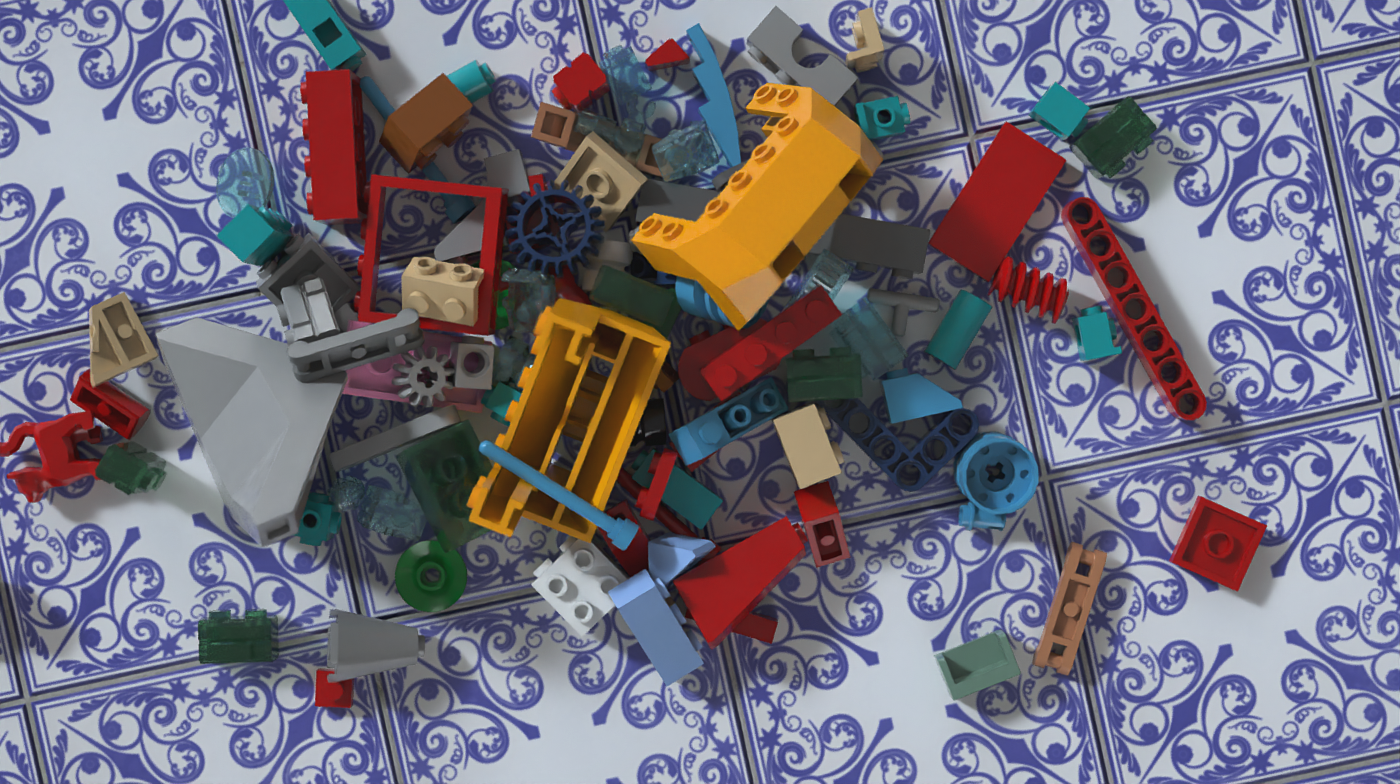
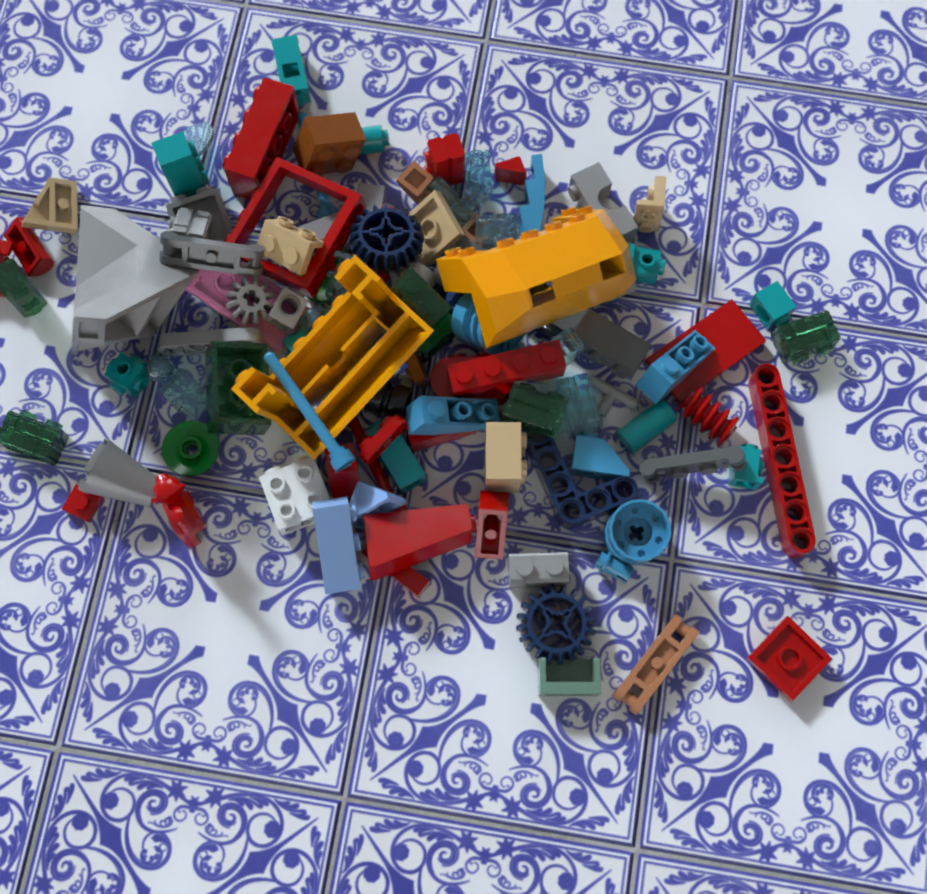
camera: 20 degrees right, 15 degrees down
none -> red animal [150,473,207,549]
none -> light grey brick [508,552,569,588]
none -> dark blue gear [516,584,596,665]
none -> dark azure slope [636,330,716,404]
none -> dark grey plate [639,446,747,484]

